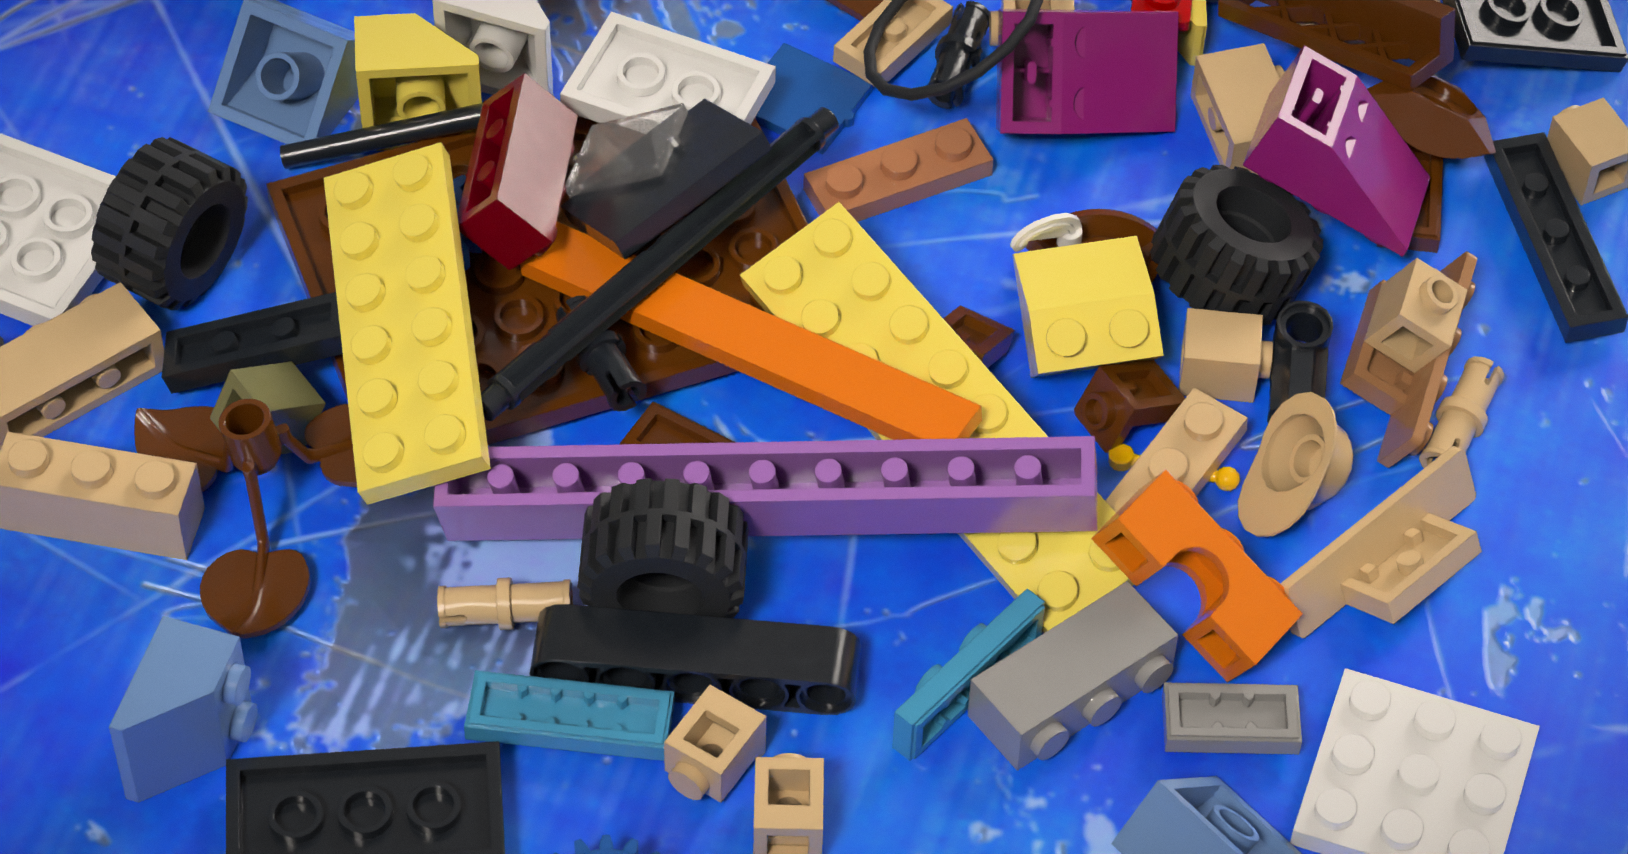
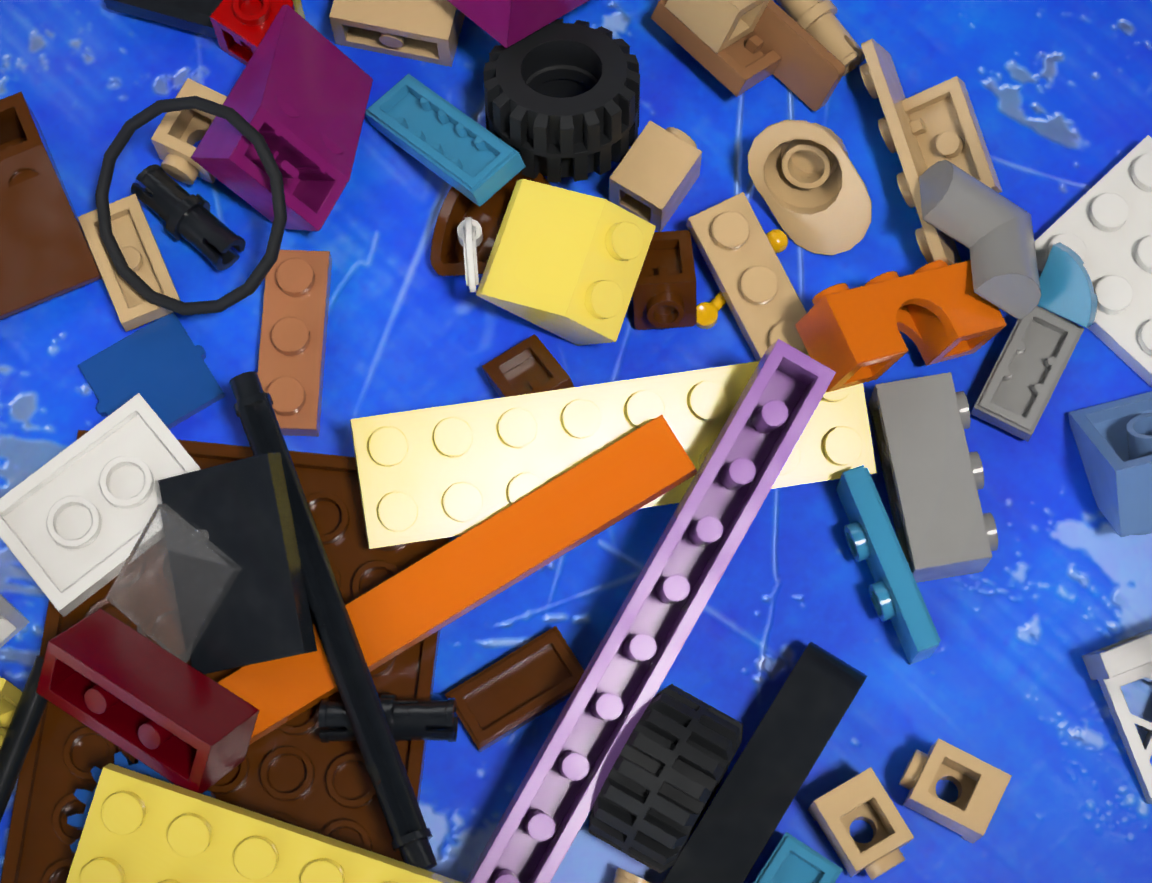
camera: 60 degrees left, 20 degrees up
black piece [1267,301,1333,423] -> none
none -> dark azure plate [365,74,526,207]
none -> light grey brick [919,160,1041,320]
none -> dark azure tile [1037,242,1098,328]

